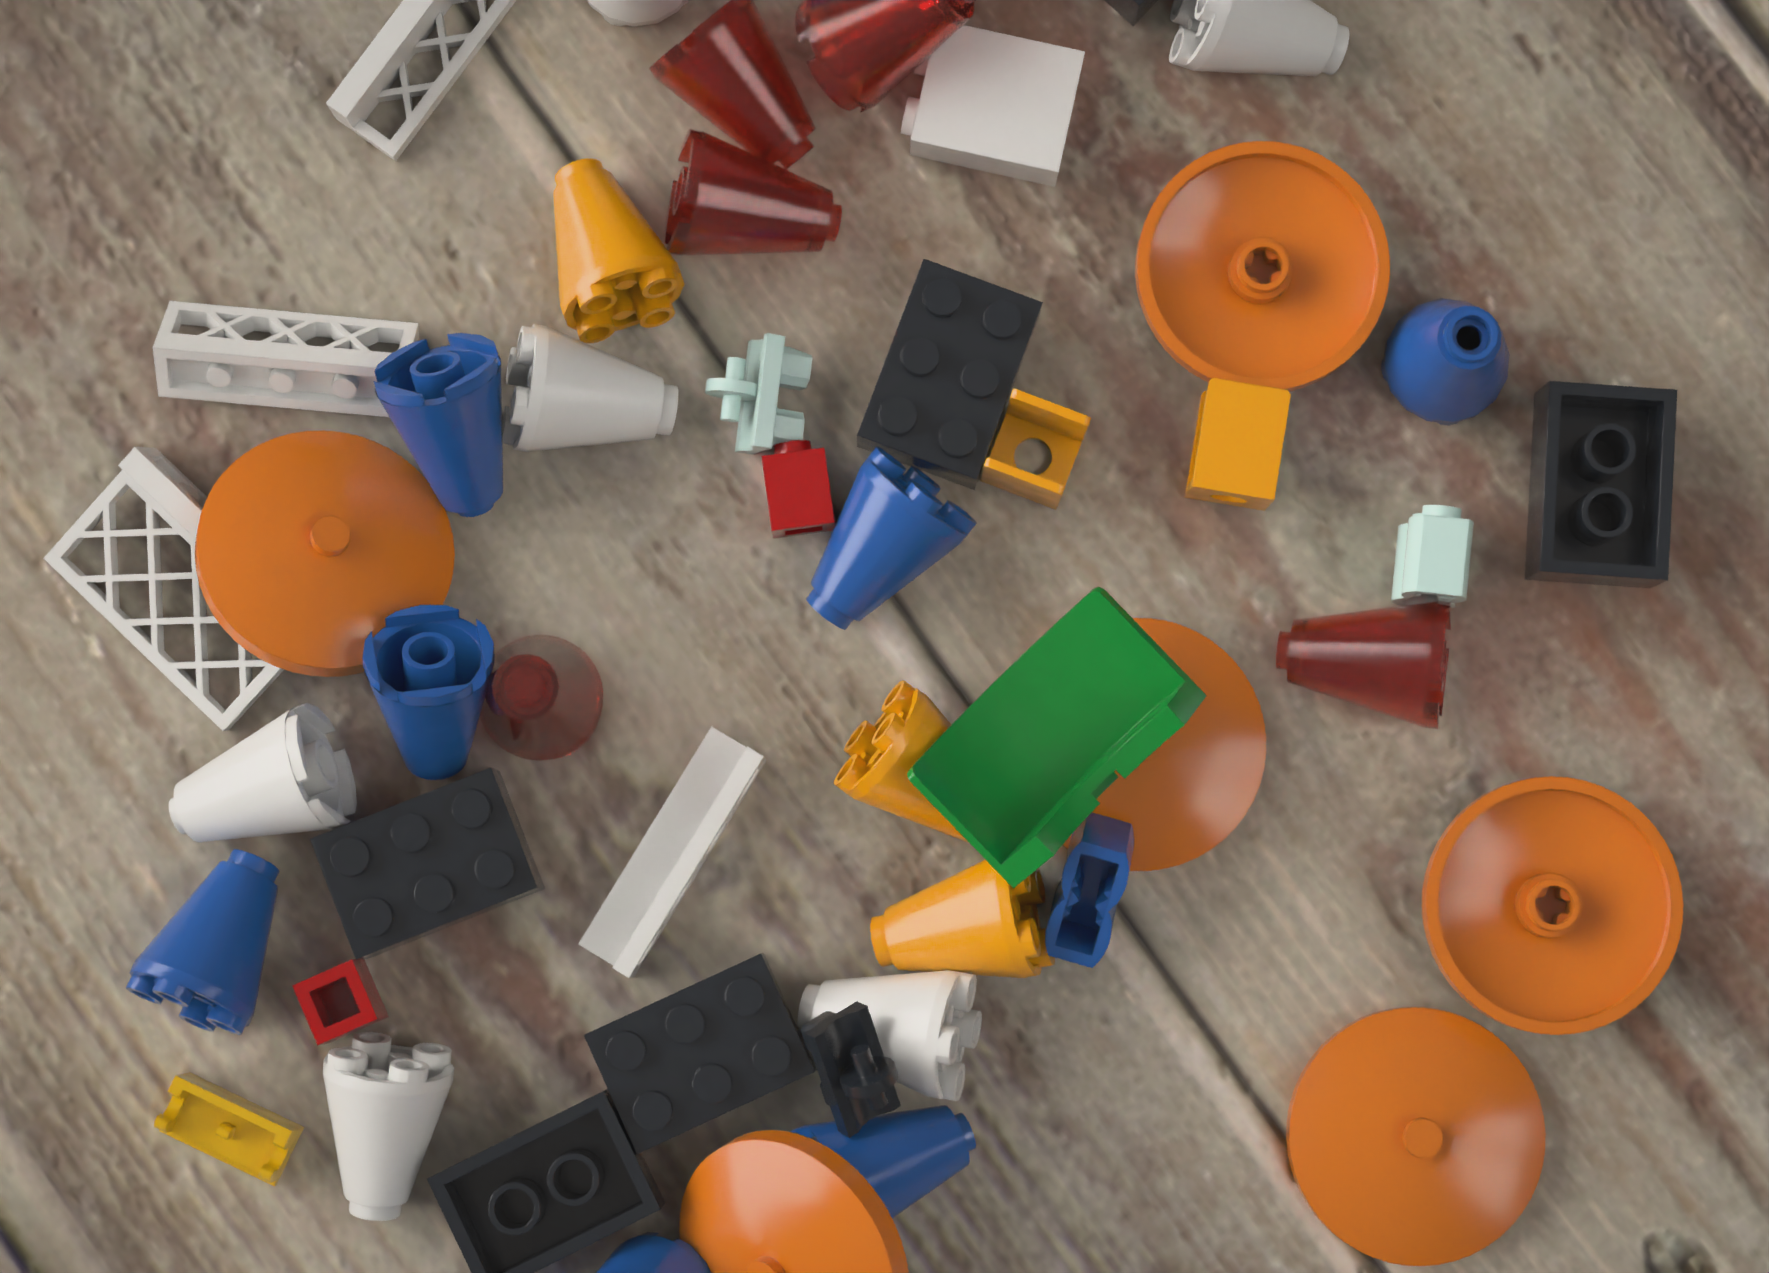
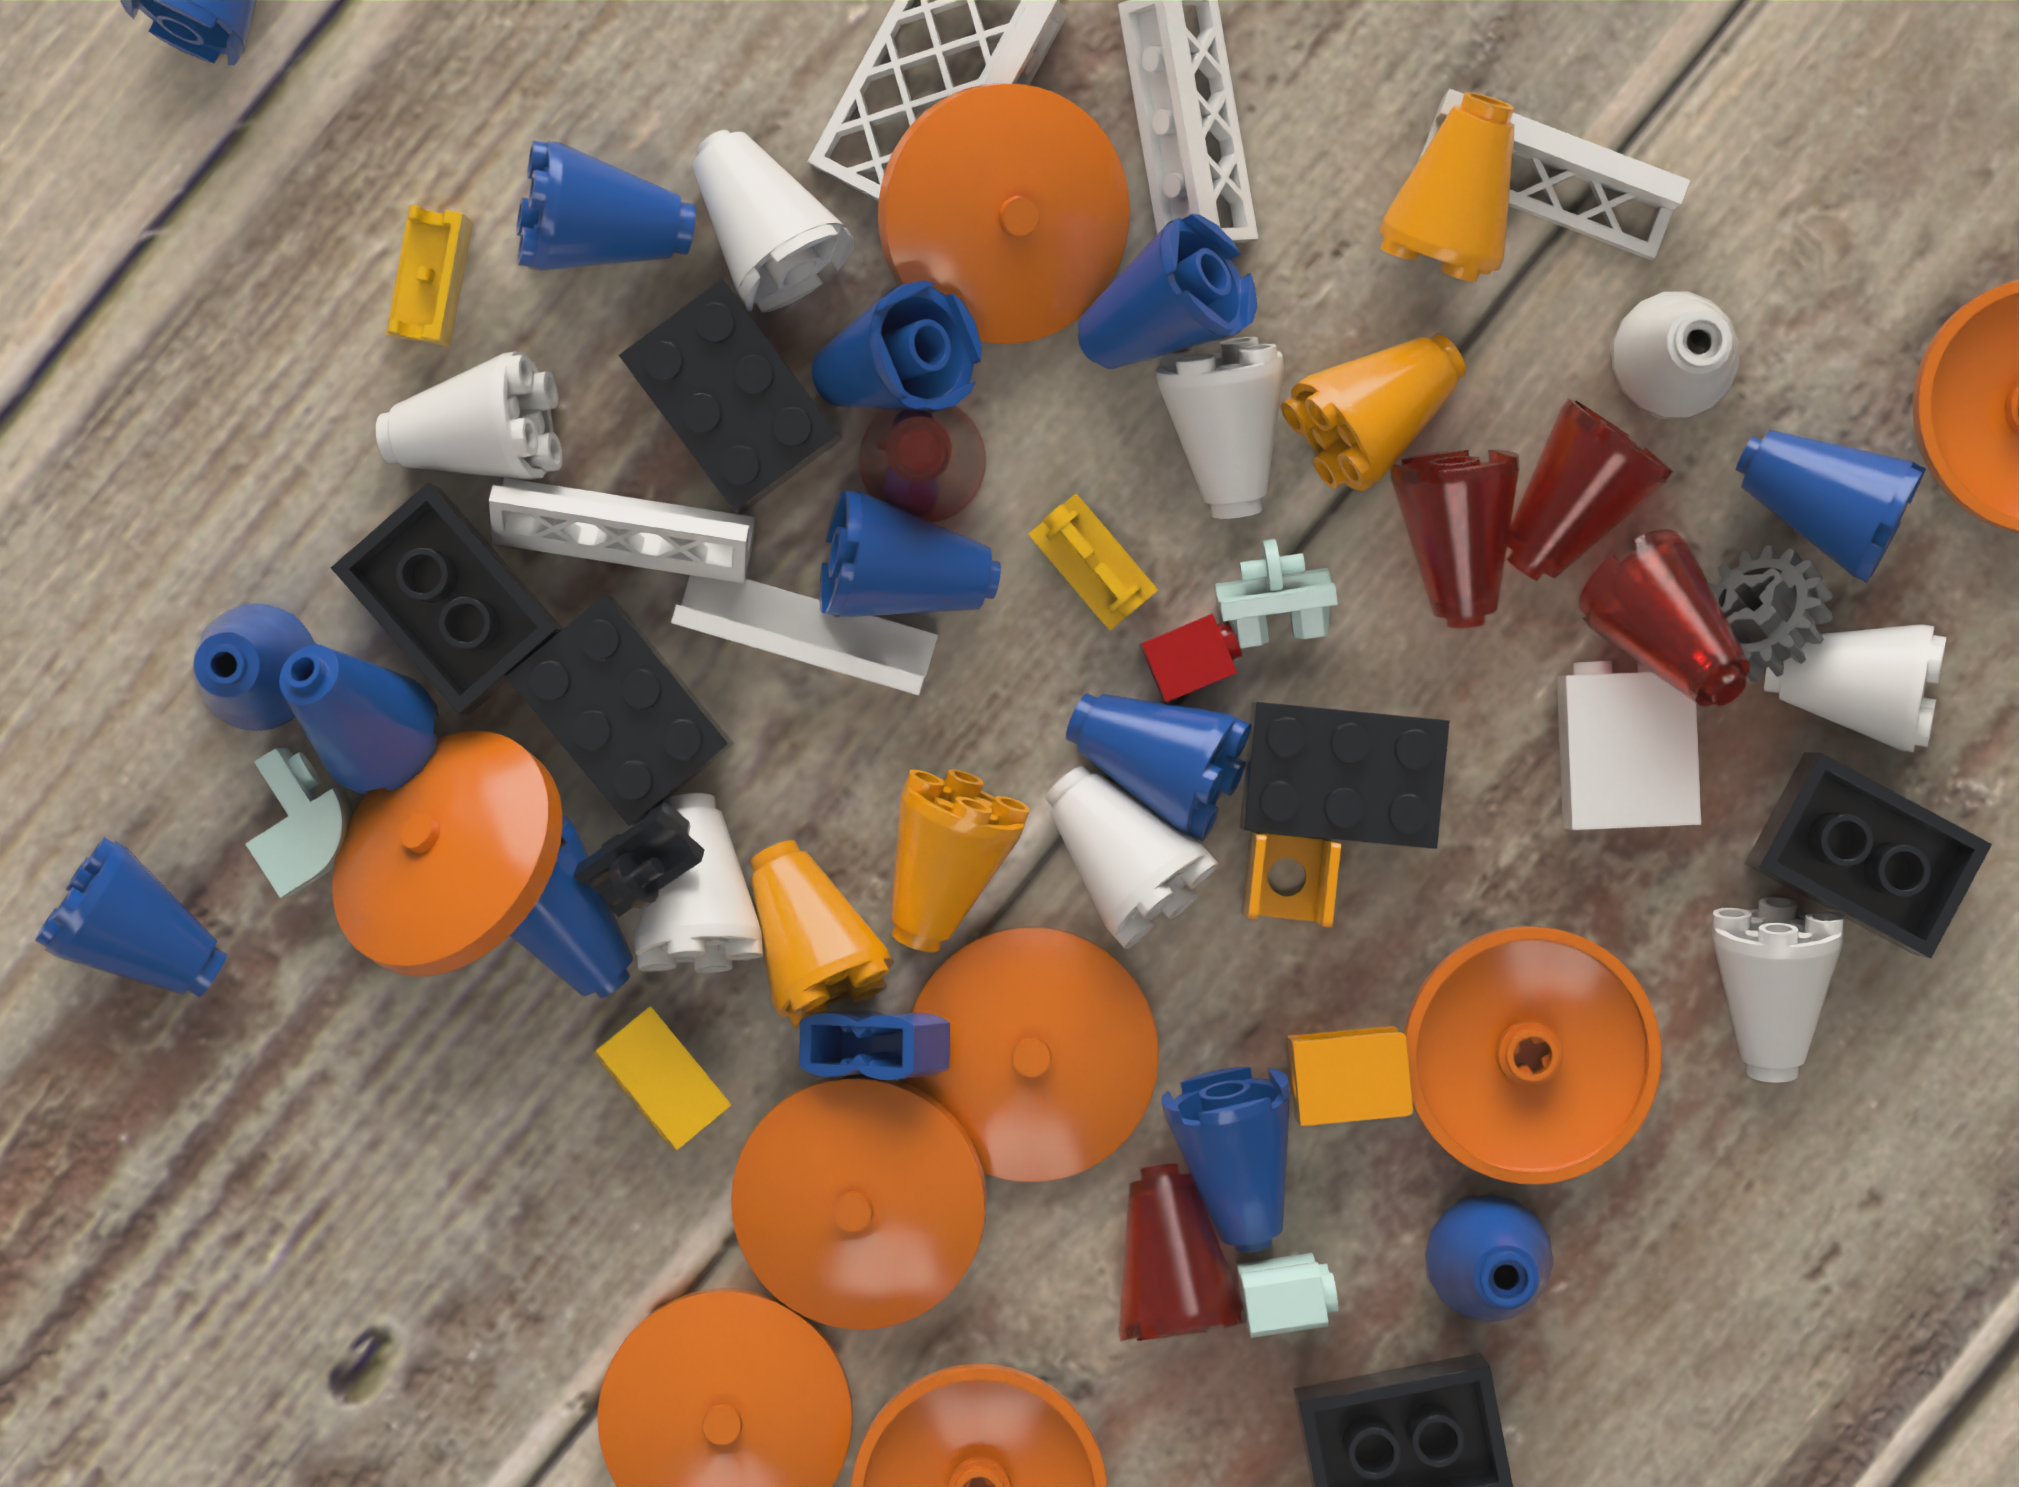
camera: 75 degrees right, 5 degrees up
red brick [292,959,389,1046] -> none
green panel [907,587,1207,889] -> none
none -> white fence [489,477,756,584]
none -> yellow hinge [593,1006,731,1151]
none -> orange dish [731,1074,987,1330]
none -> blue cone [819,490,1001,618]
none -> yellow hinge [1028,493,1158,631]
none -> white cone [1045,765,1219,949]
none -> blue cone [1161,1067,1290,1252]
none -> light orange cone [1379,92,1515,282]

